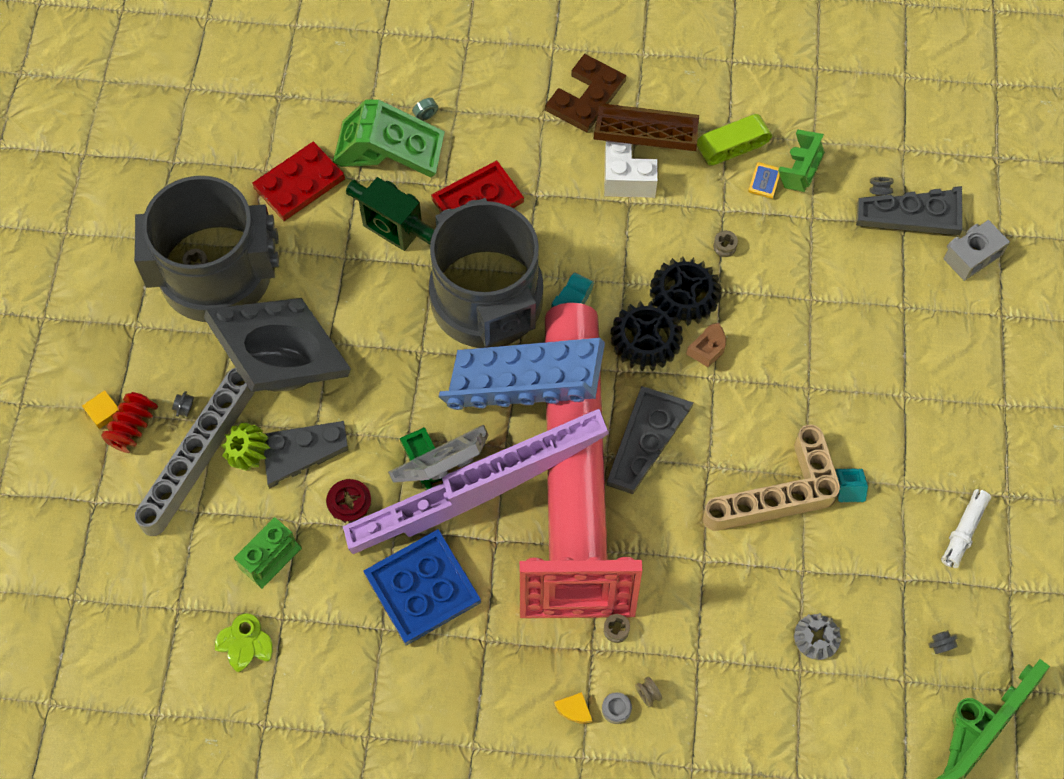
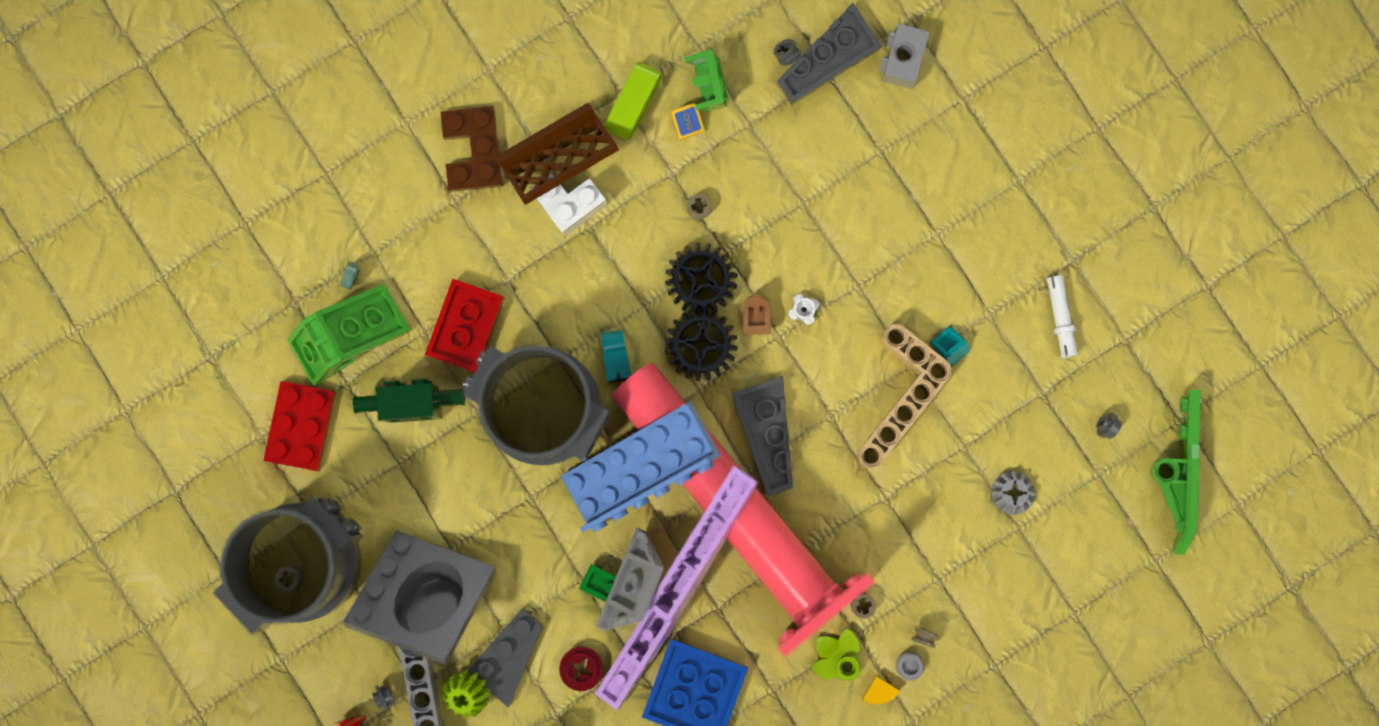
camera: 40 degrees left, 20 degrees up
none -> white plate [789,294,819,325]
none -> lime plate [812,629,861,681]

